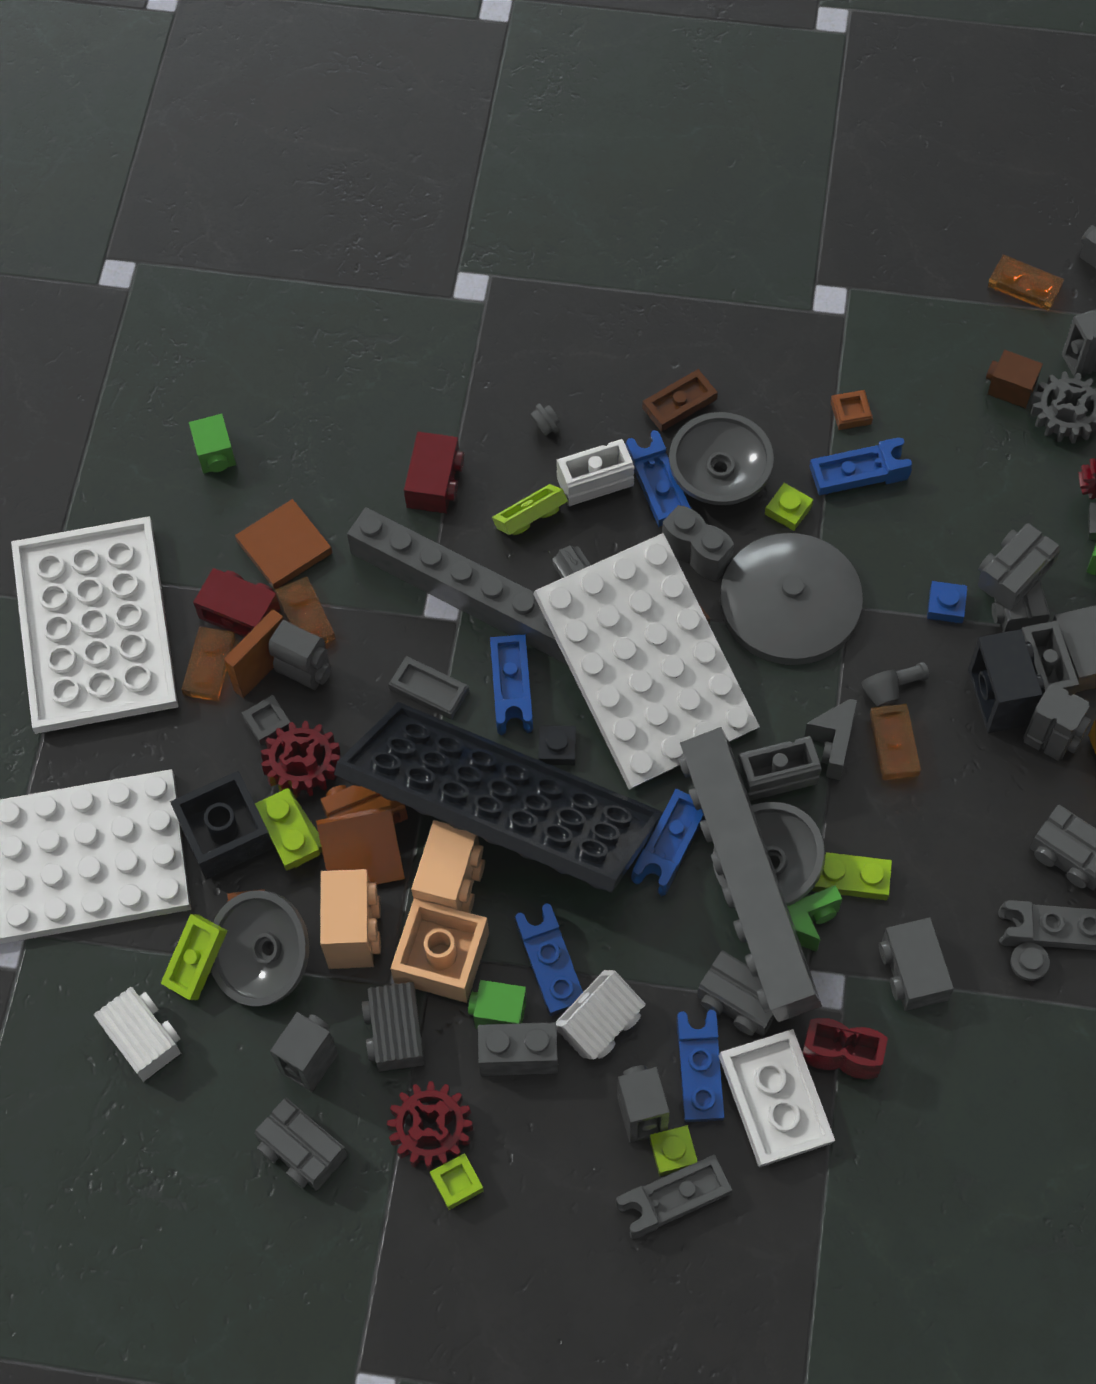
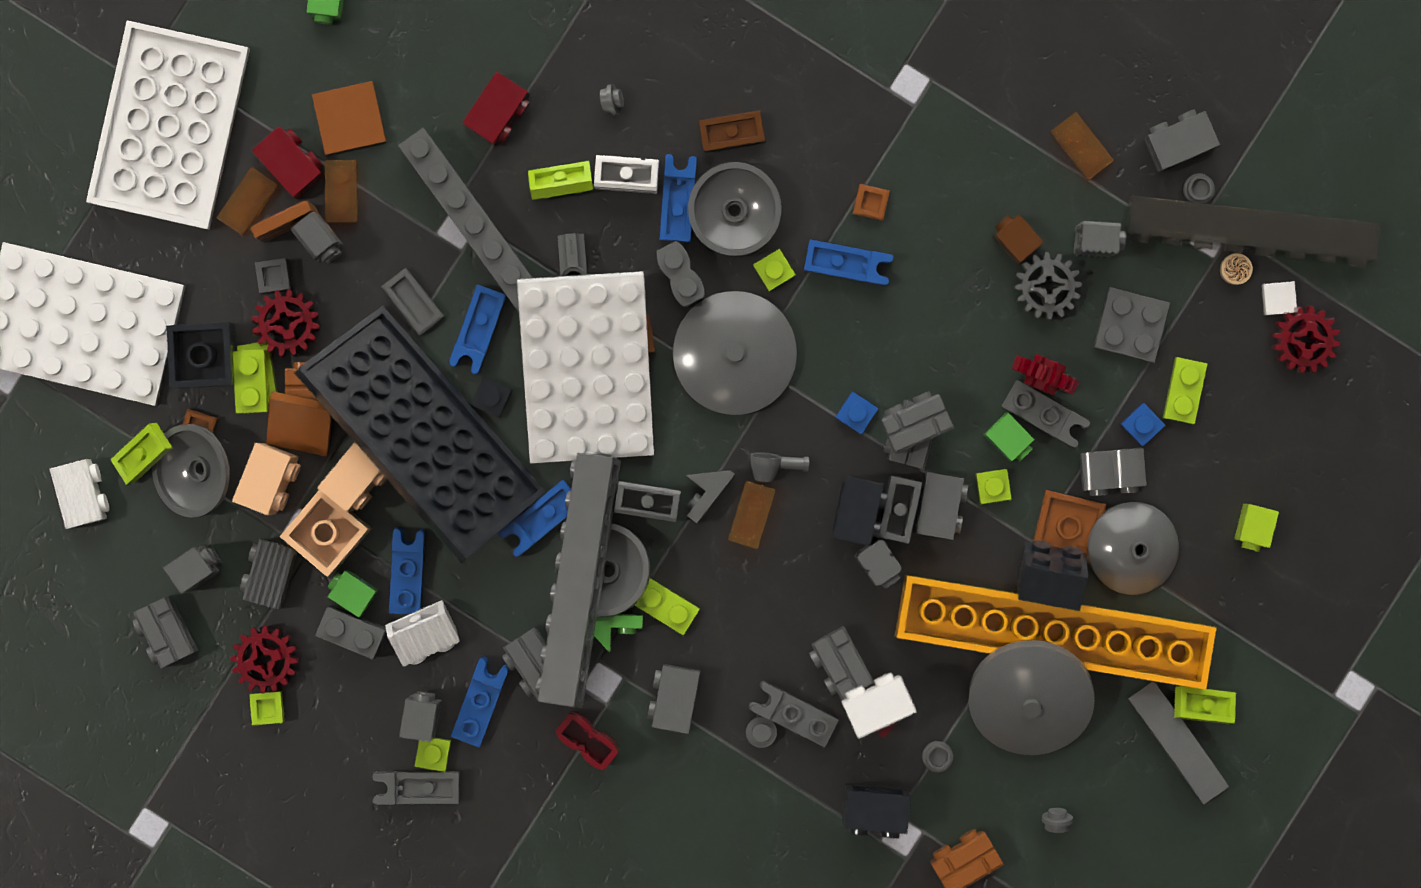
camera: 20 degrees right, 25 degrees up
white plate [718,1029,835,1168] -> none

